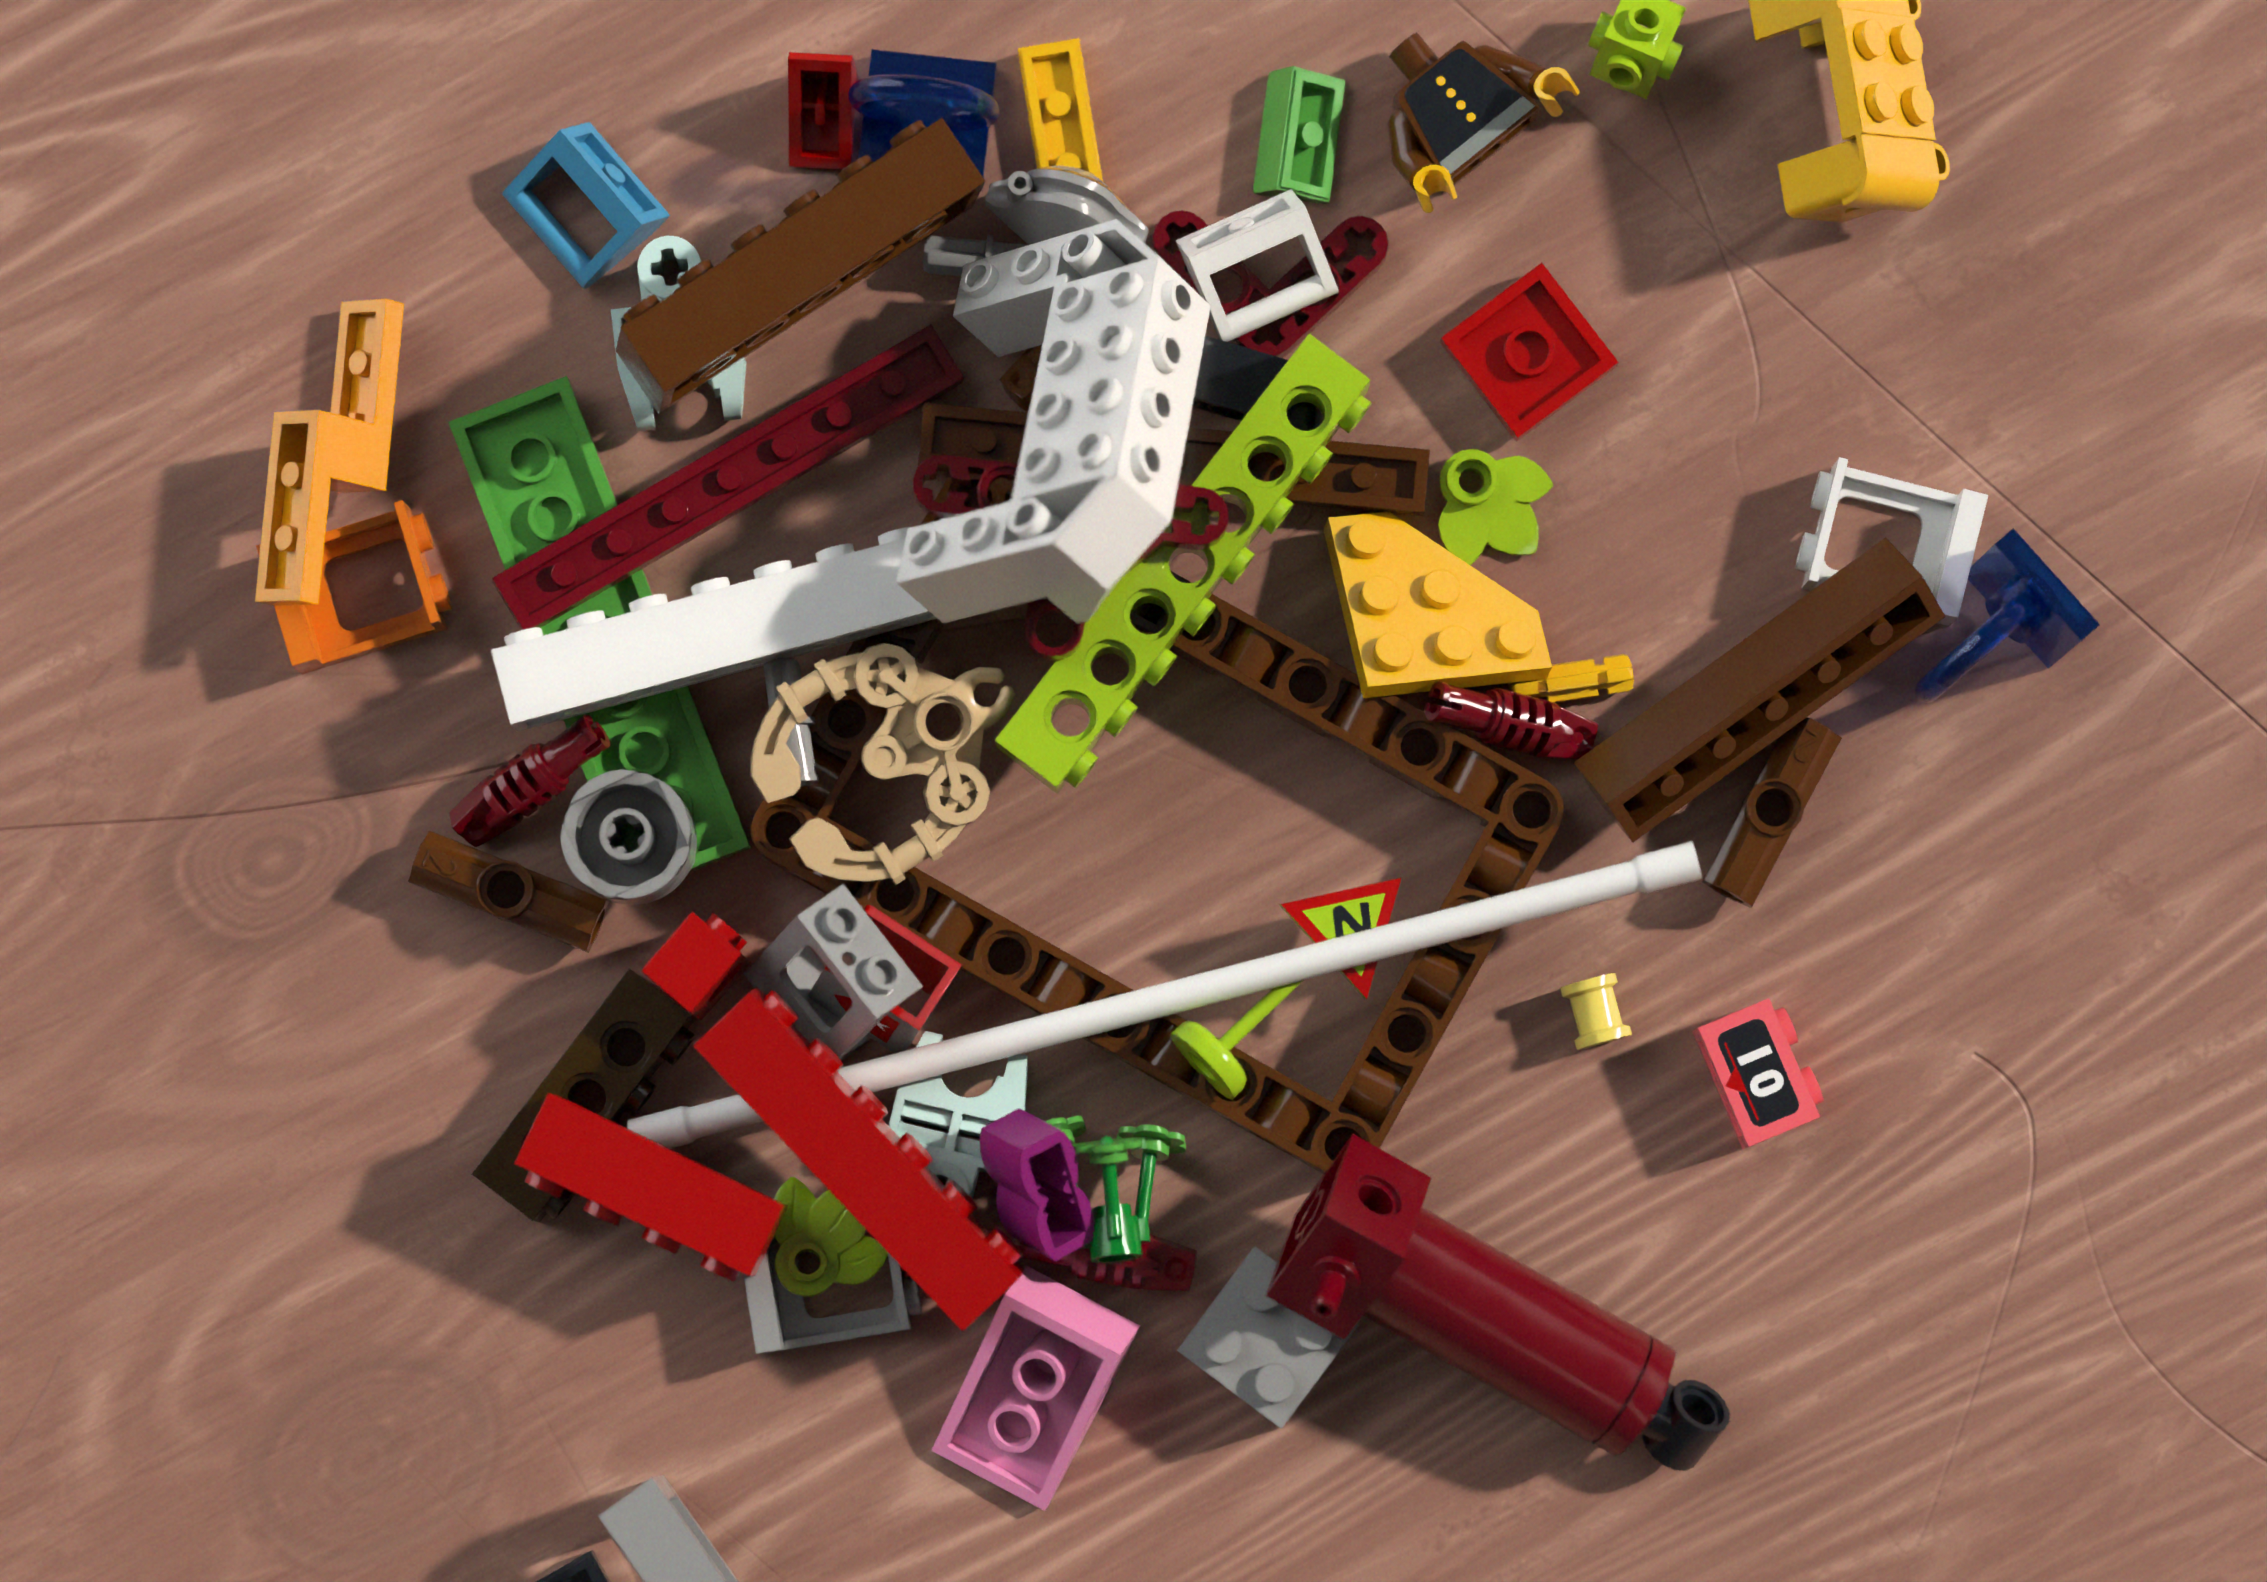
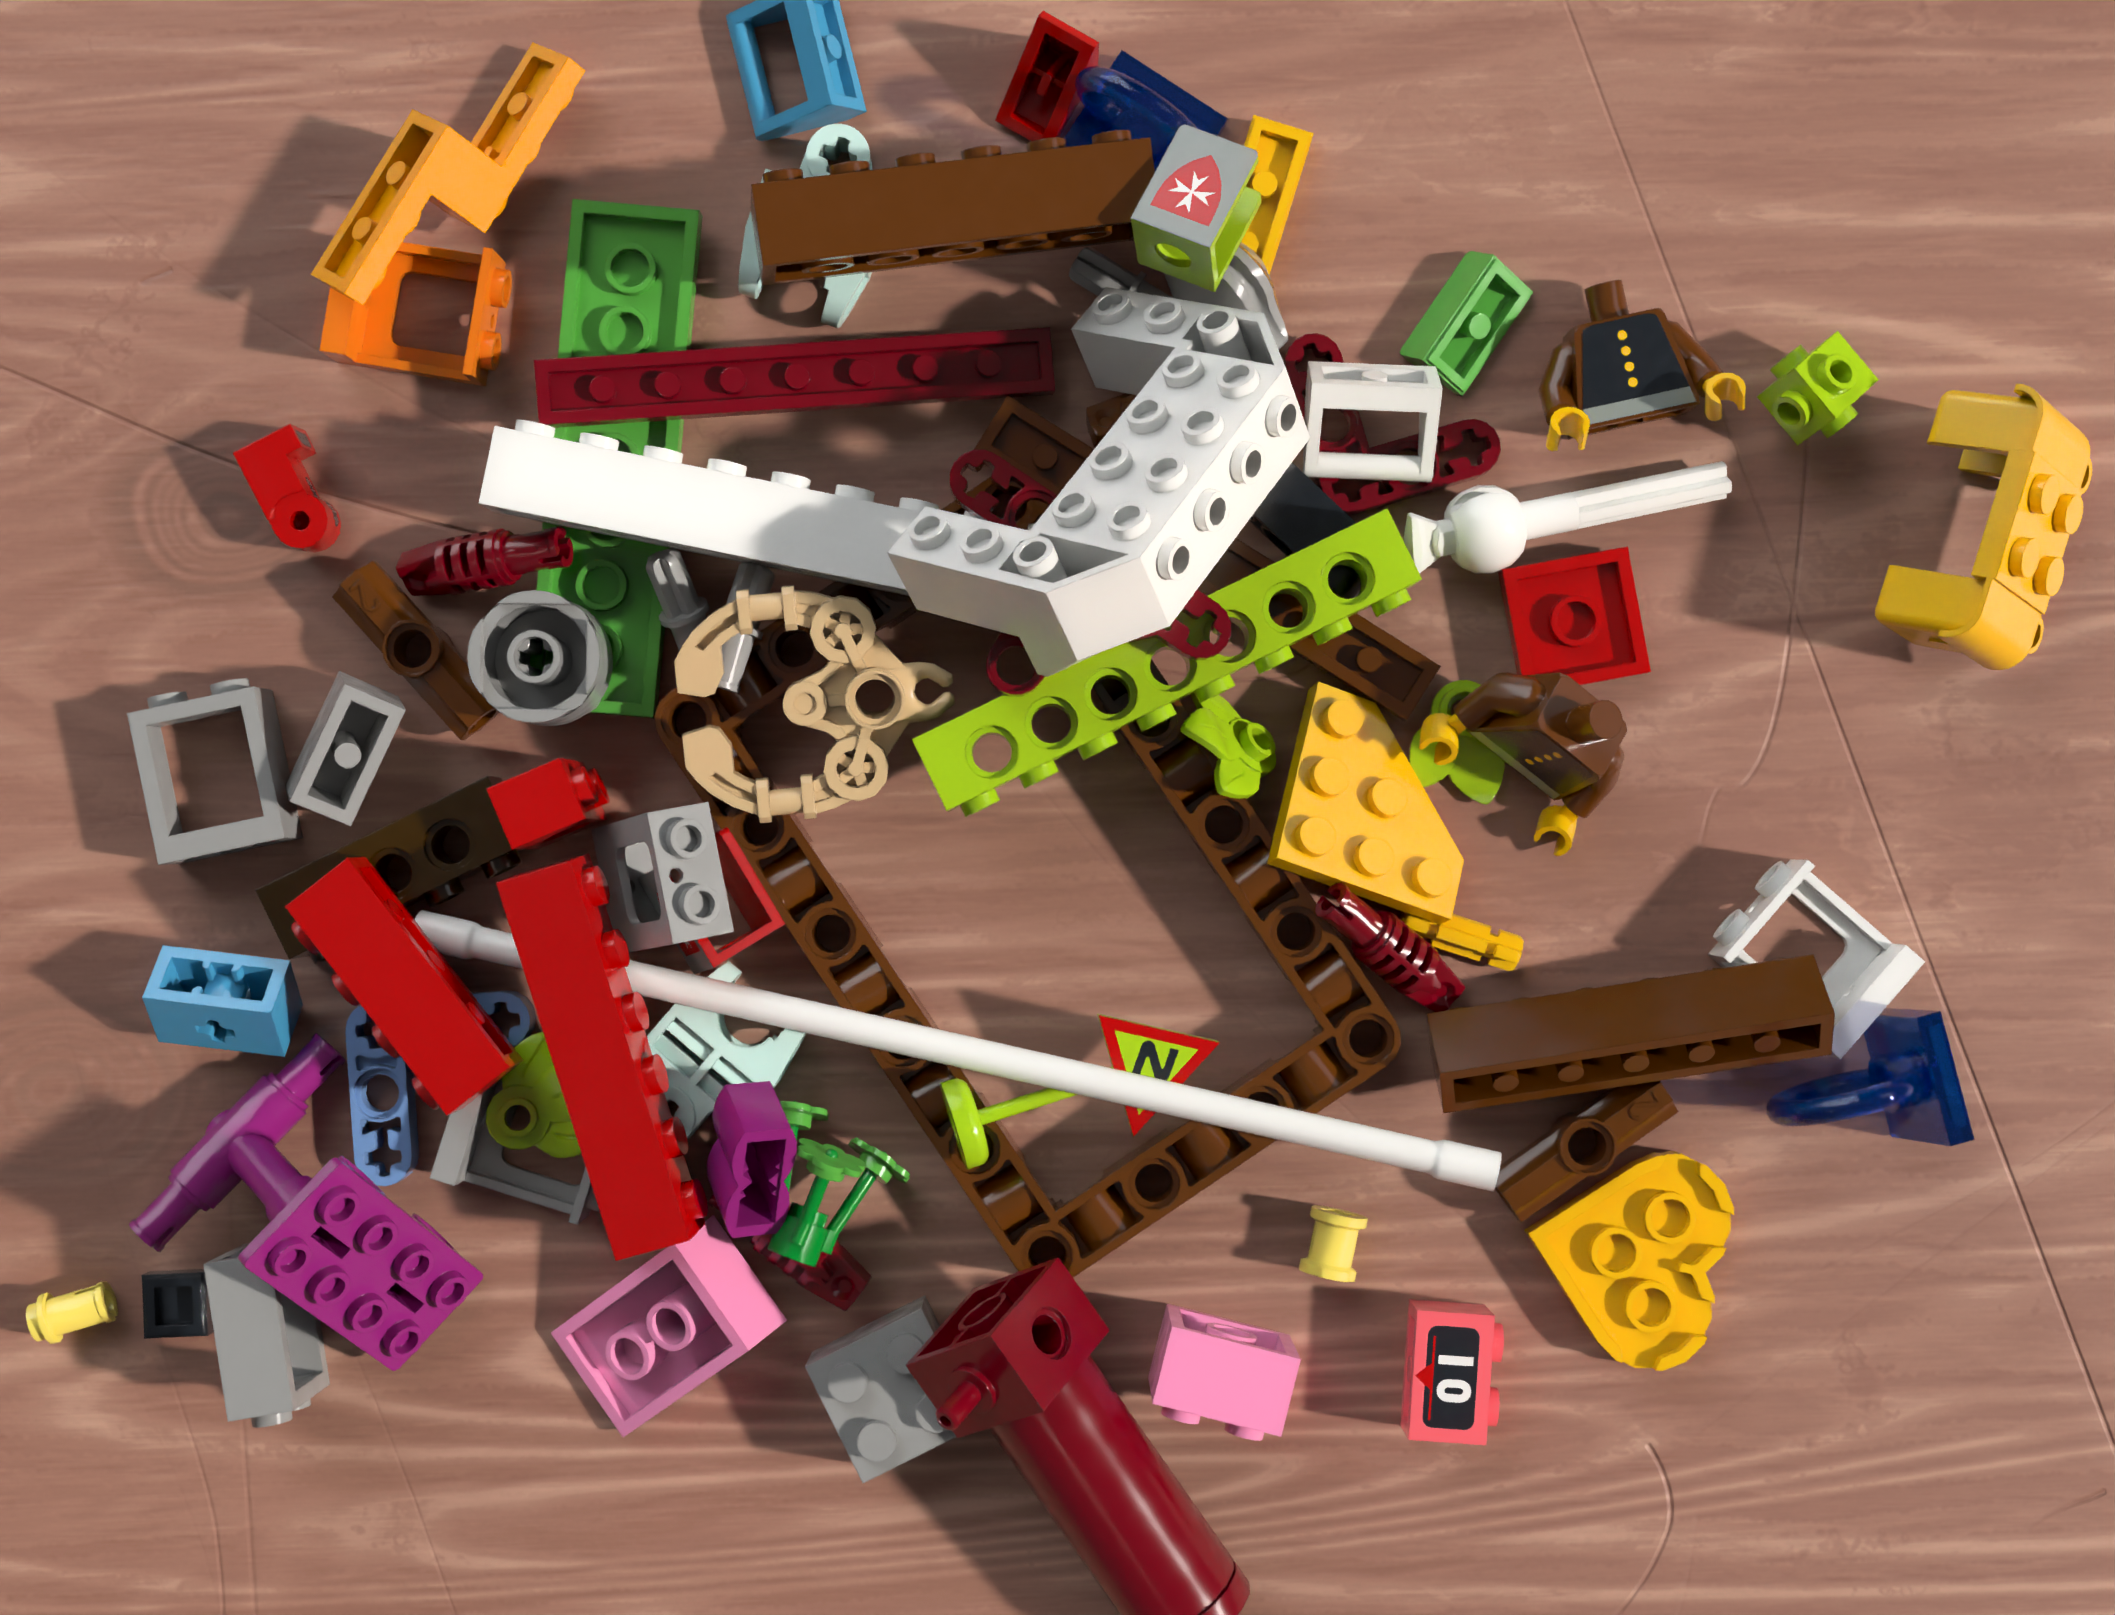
camera: 25 degrees right, 5 degrees up
none -> light grey window [127,678,303,865]
none -> magenta plate [129,1033,483,1371]
none -> dark azure brick [142,945,303,1057]
none -> red leg [233,424,341,553]
none -> light grey brick [285,671,406,826]
none -> medium blue beam [345,990,536,1186]
none -> light grey axle [646,548,709,651]
none -> piece [1131,125,1262,292]
none -> bright pink brick [1148,1304,1301,1441]
none -> lime plate [1181,692,1276,799]
none -> white piece [1403,461,1732,574]
none -> reddish brown torso [1419,672,1627,856]
none -> yellow plate [1524,1151,1734,1371]

